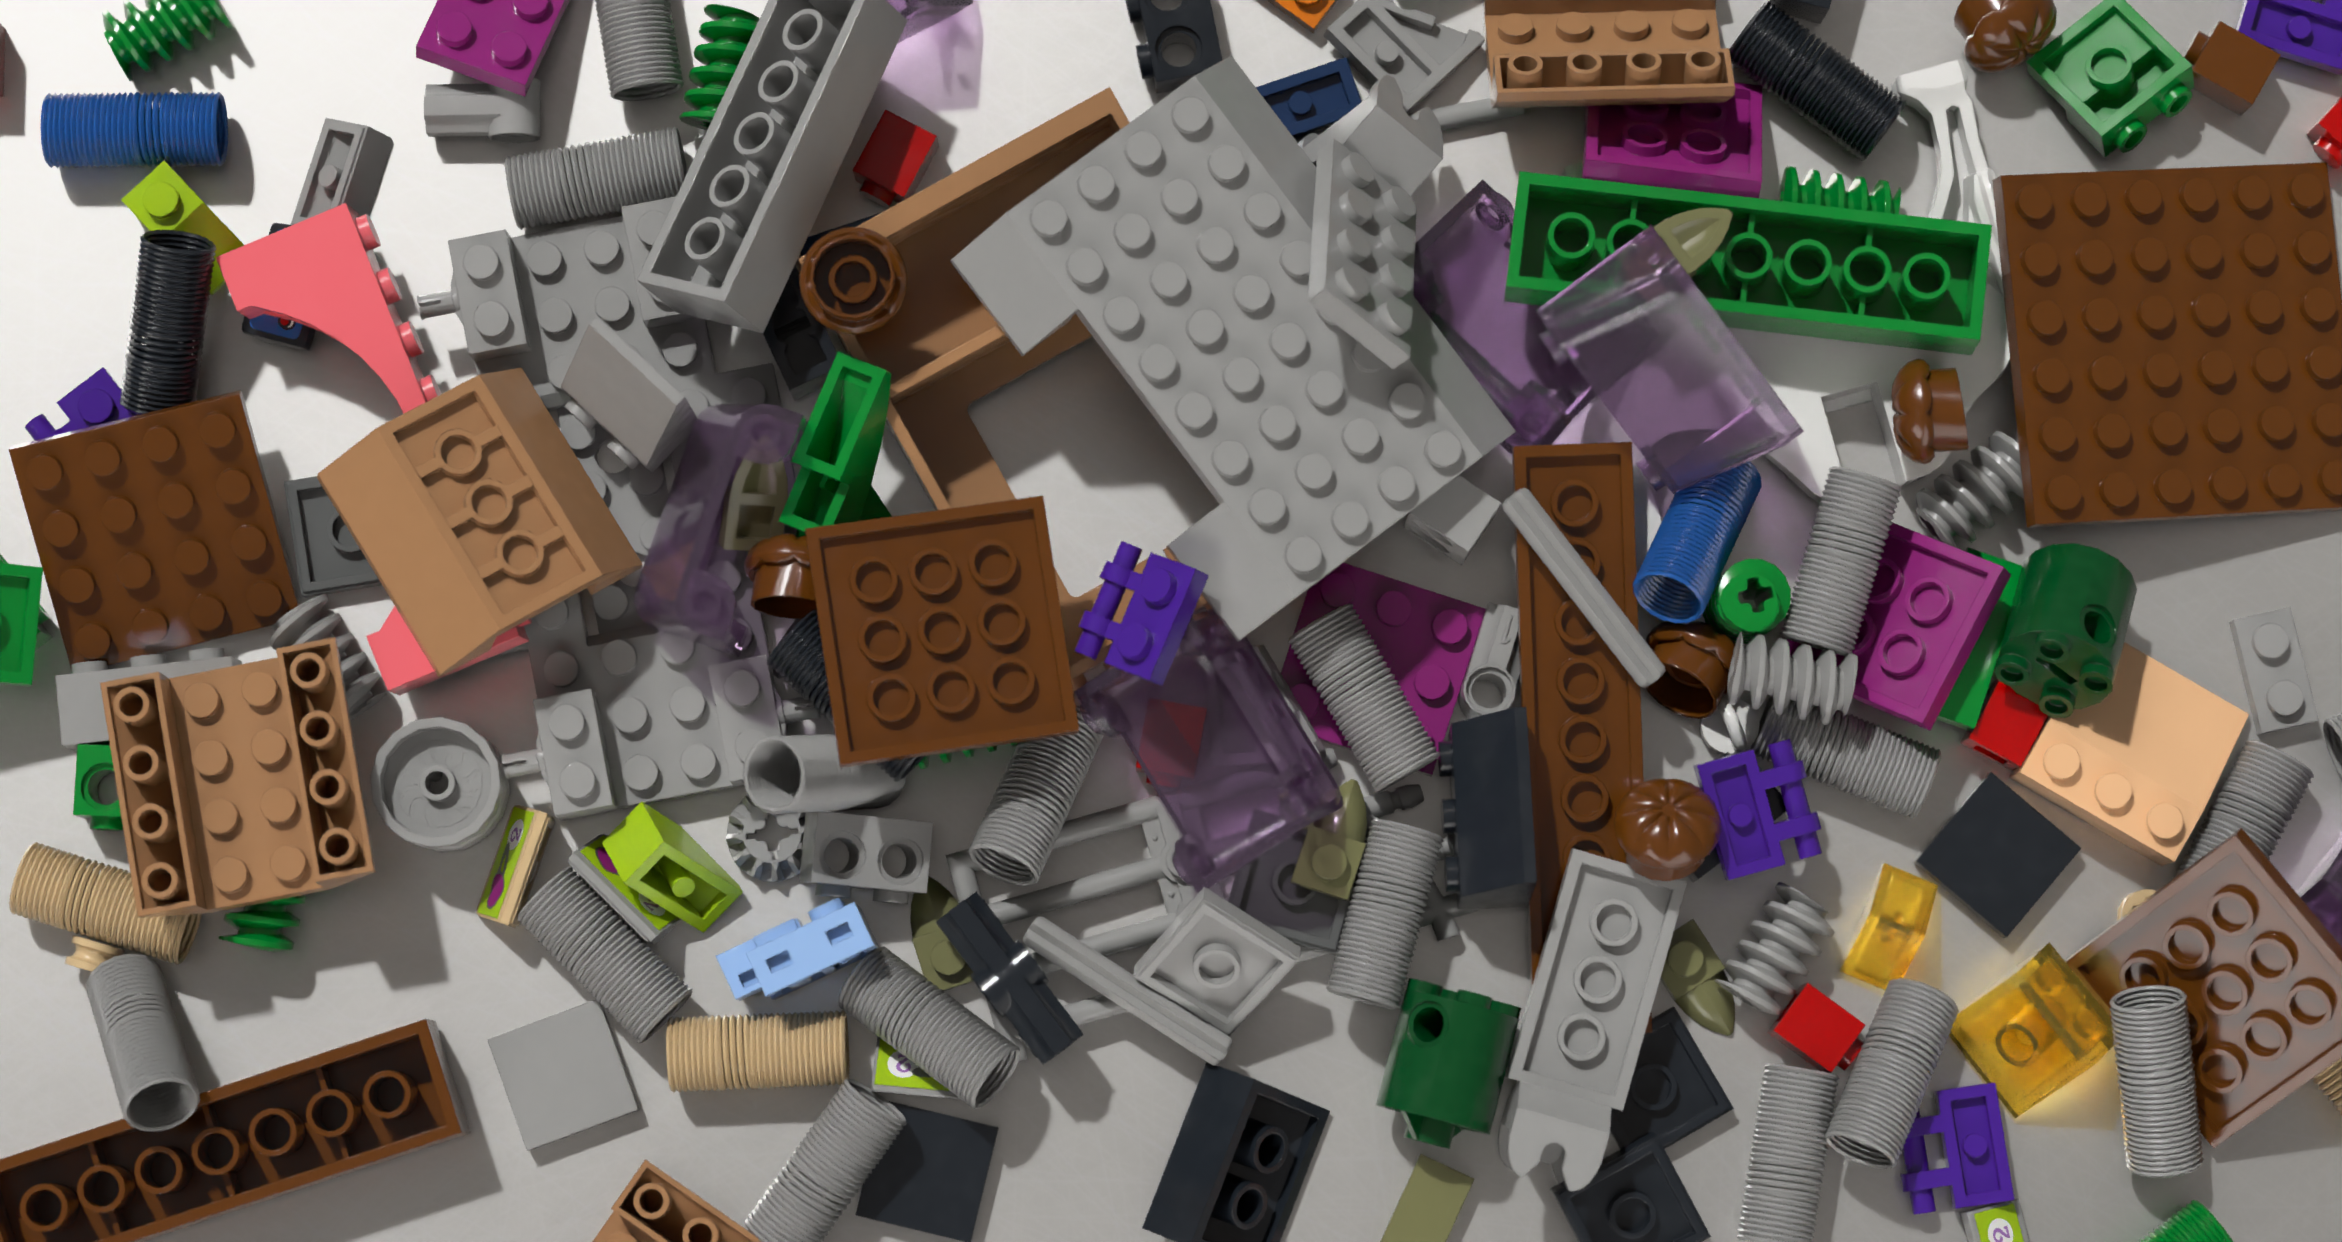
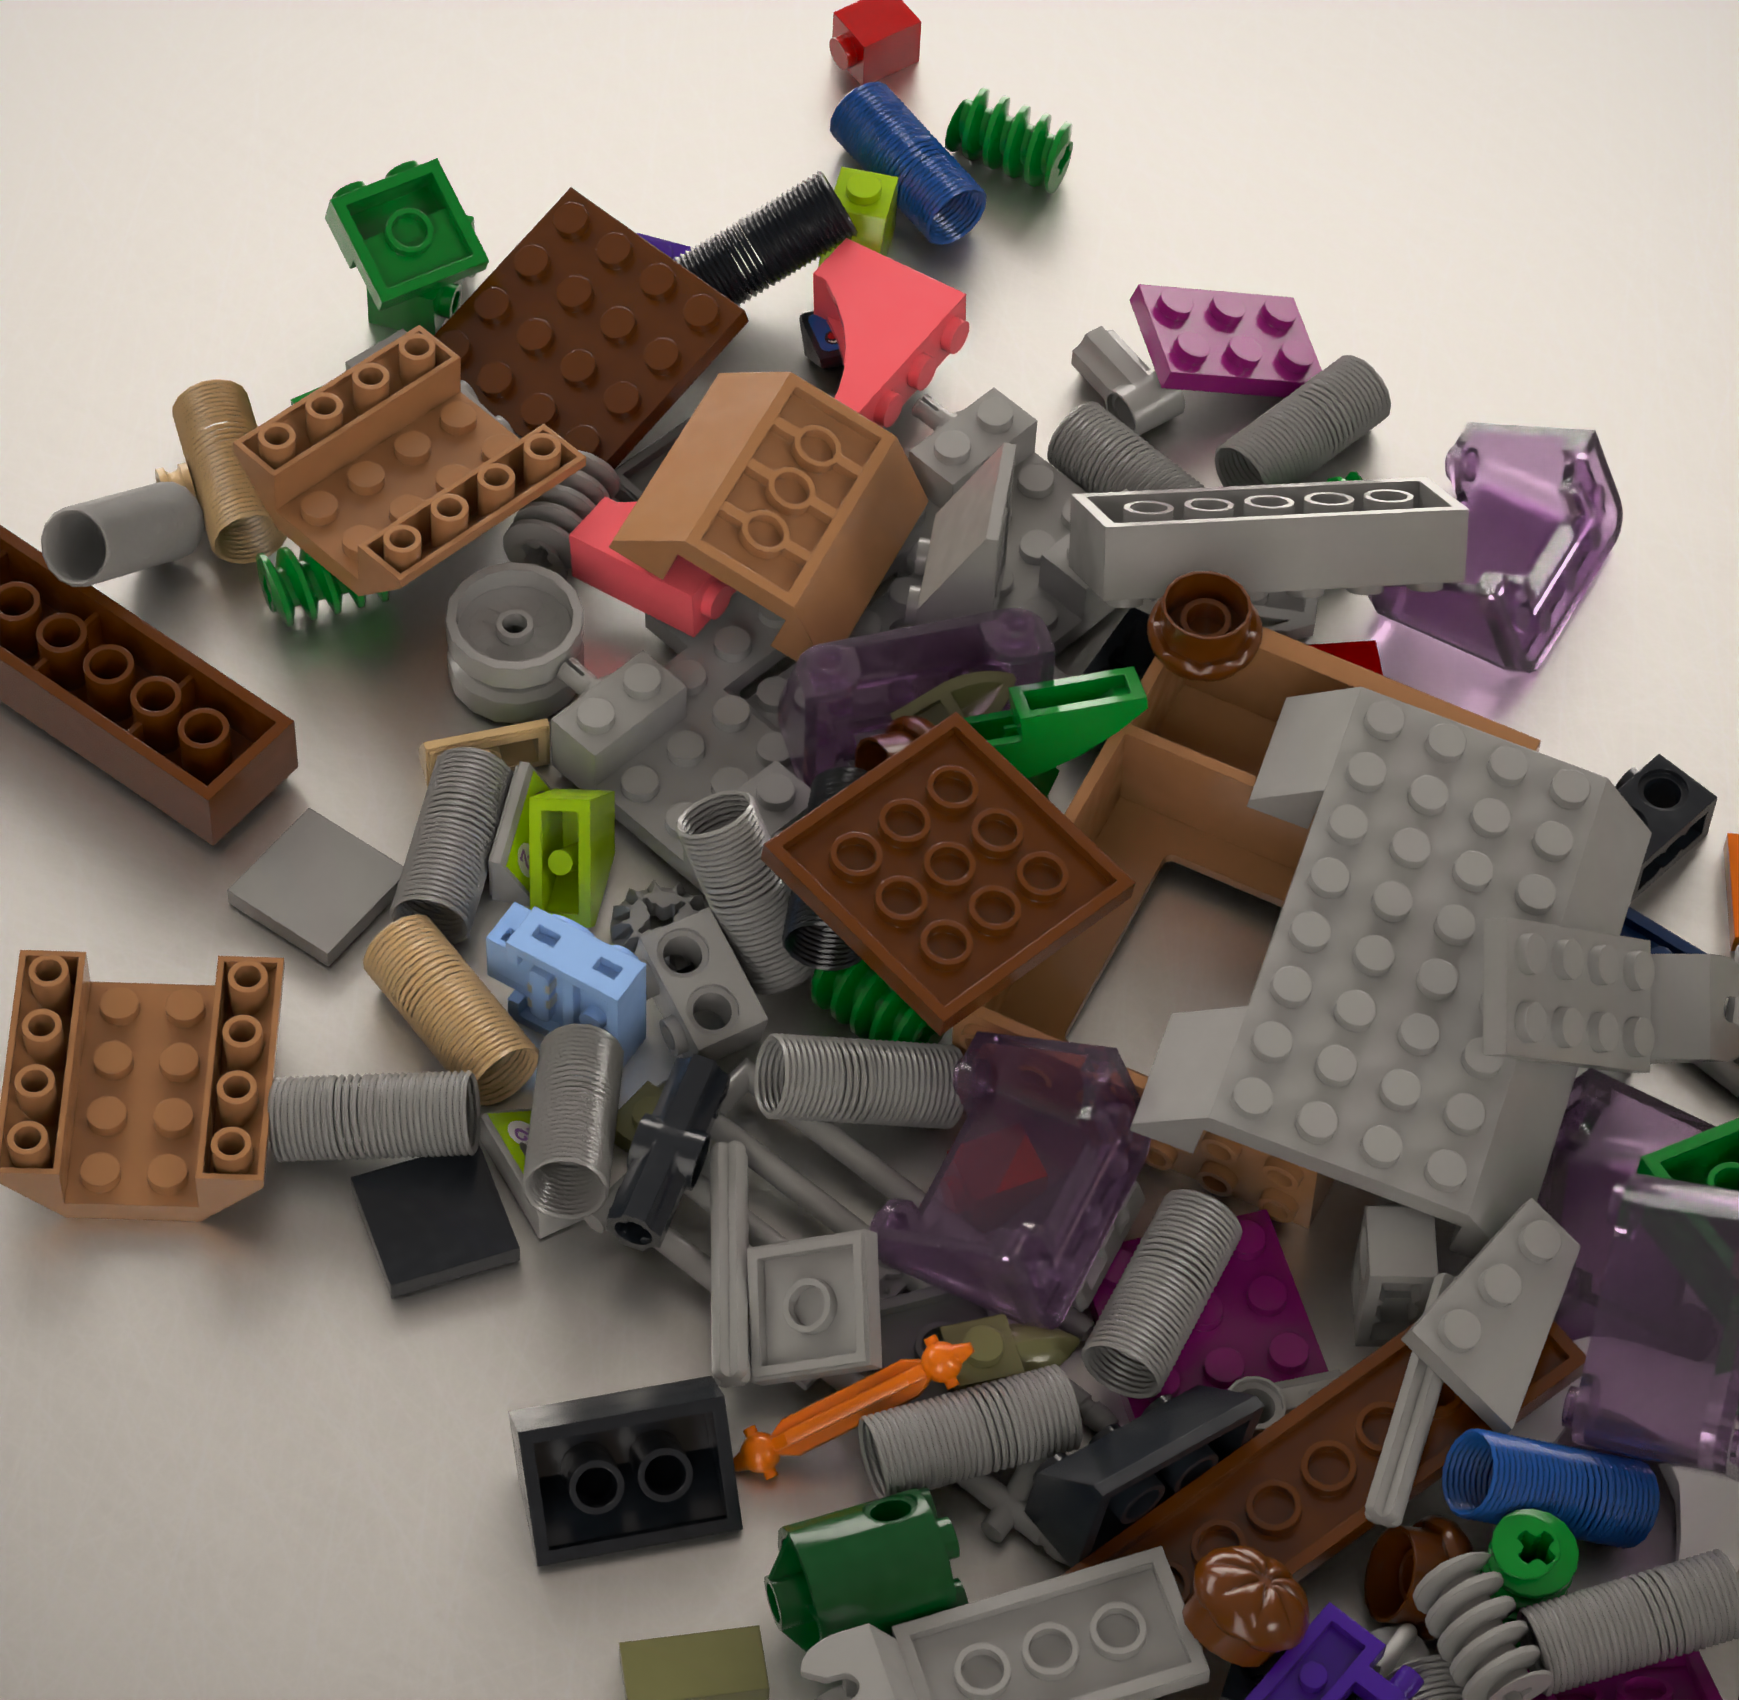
camera: 55 degrees right, 30 degrees down
light grey slope [291,118,393,225] -> none
dark purple plate [1074,541,1209,686] -> none
none -> orange wheel [733,1334,975,1481]
none -> light grey wing [1401,1198,1581,1434]

